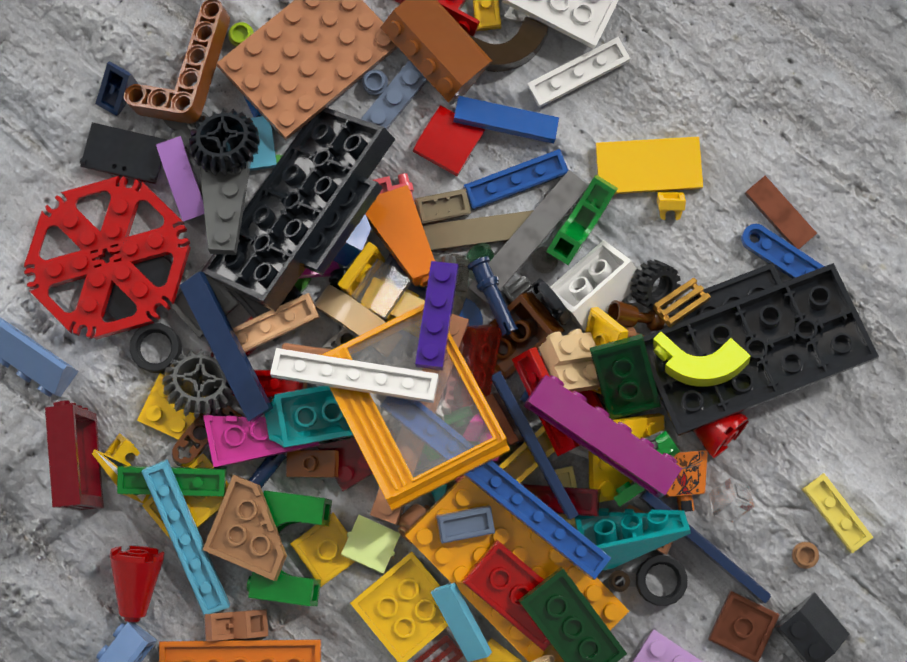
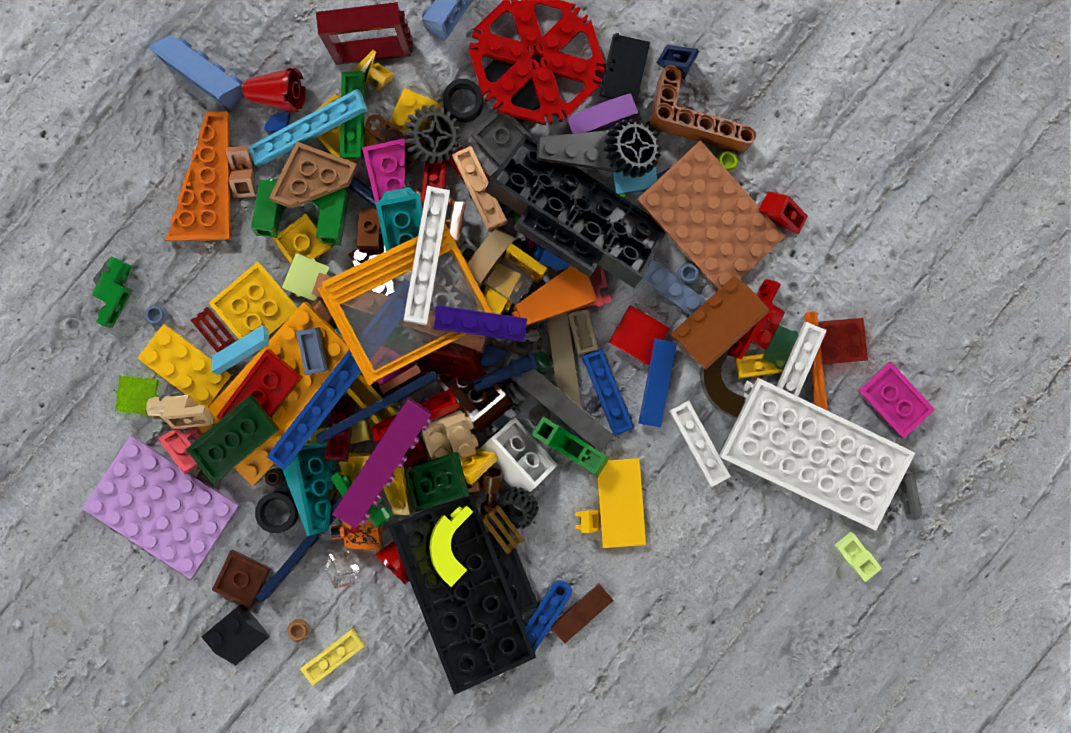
camera: 85 degrees right, 5 degrees up
dark blue tile [179,271,273,422] -> none
none -> blue tile [264,112,290,133]

